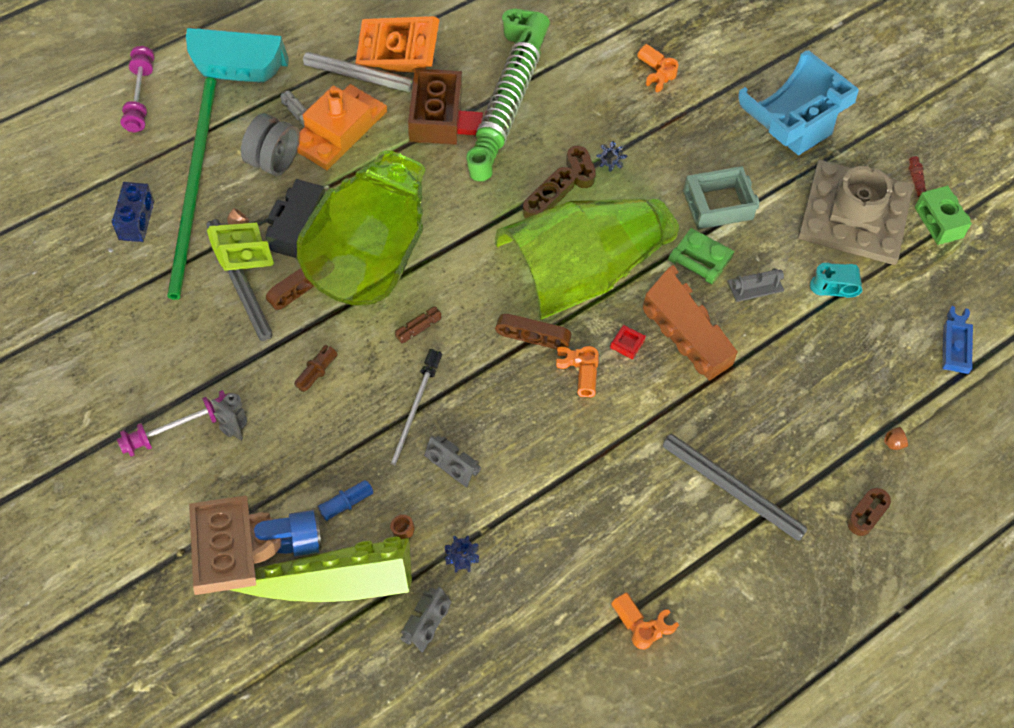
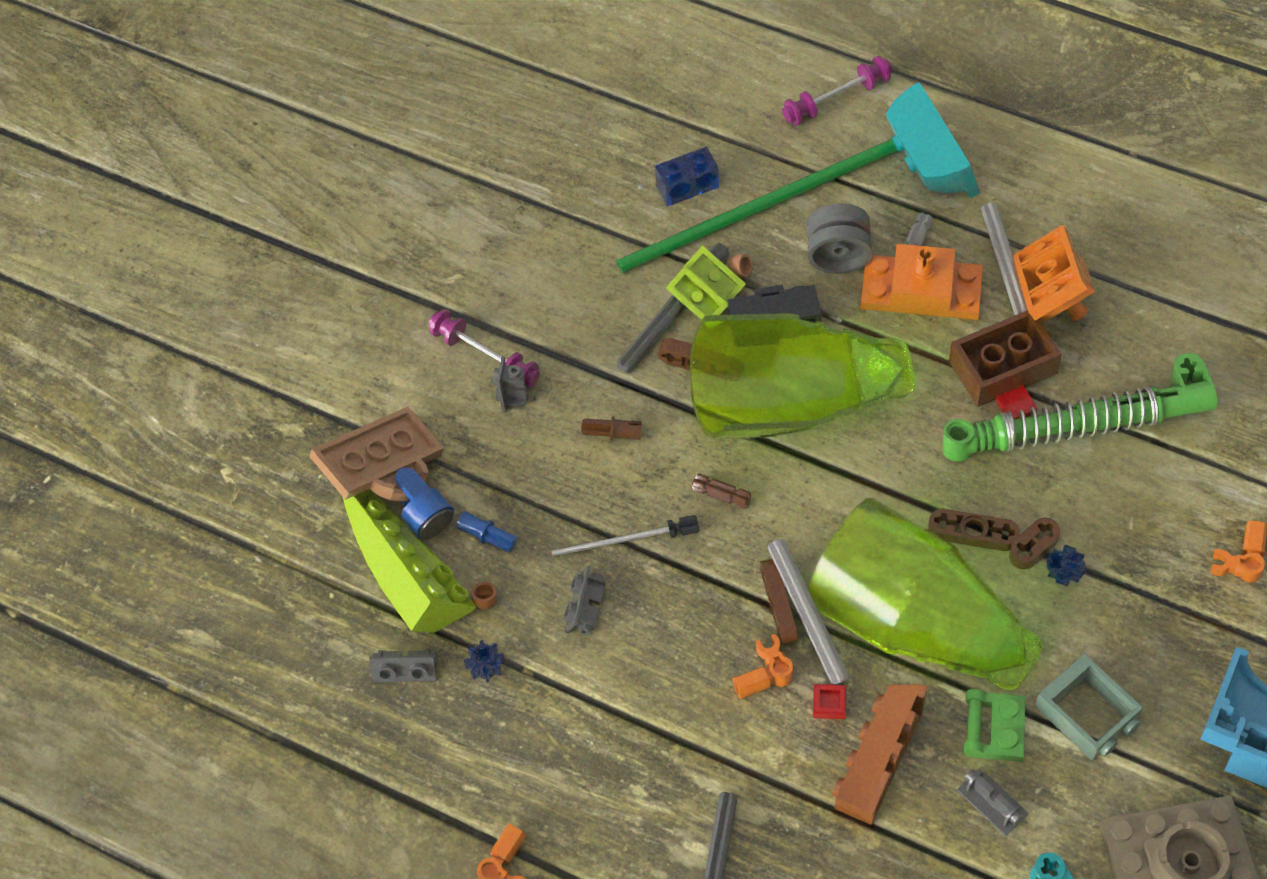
camera: 70 degrees right, 0 degrees up
none -> light grey axle [768,539,849,685]

